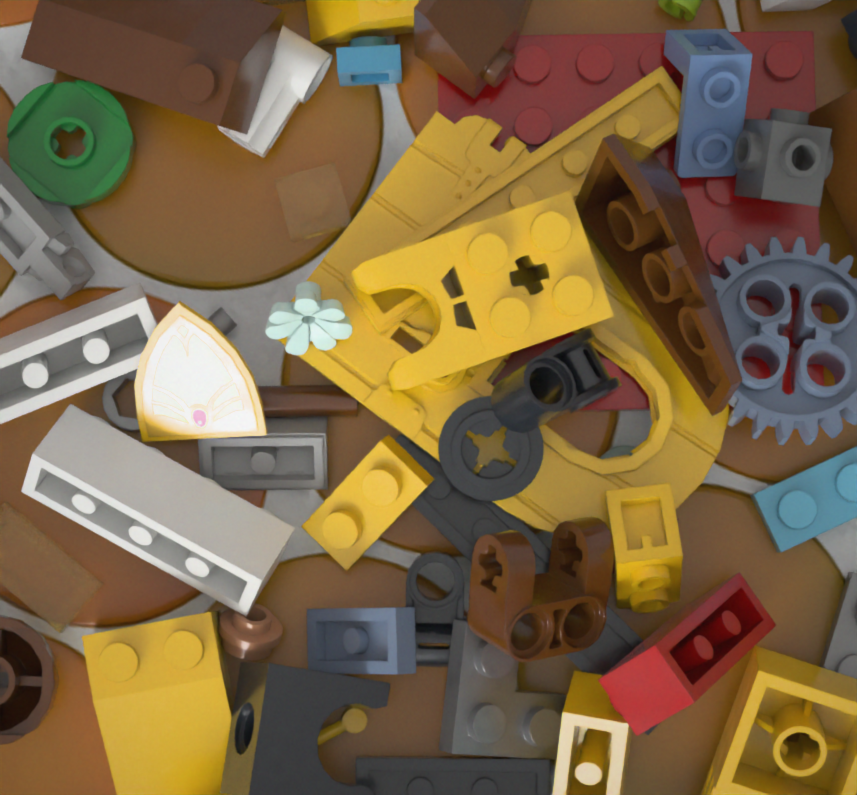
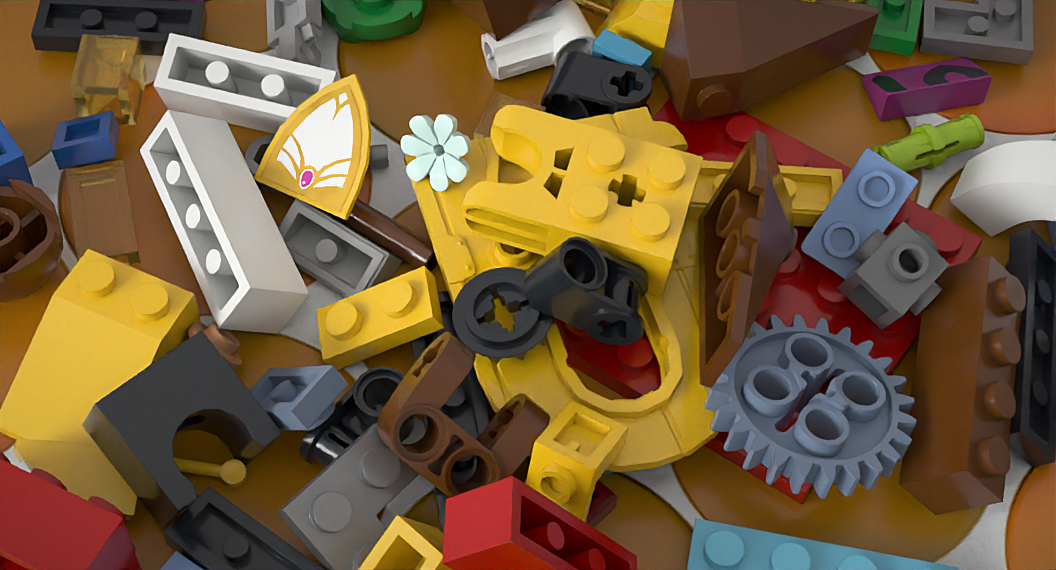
camera: 35 degrees right, 30 degrees down
none -> black piece [540,51,652,120]

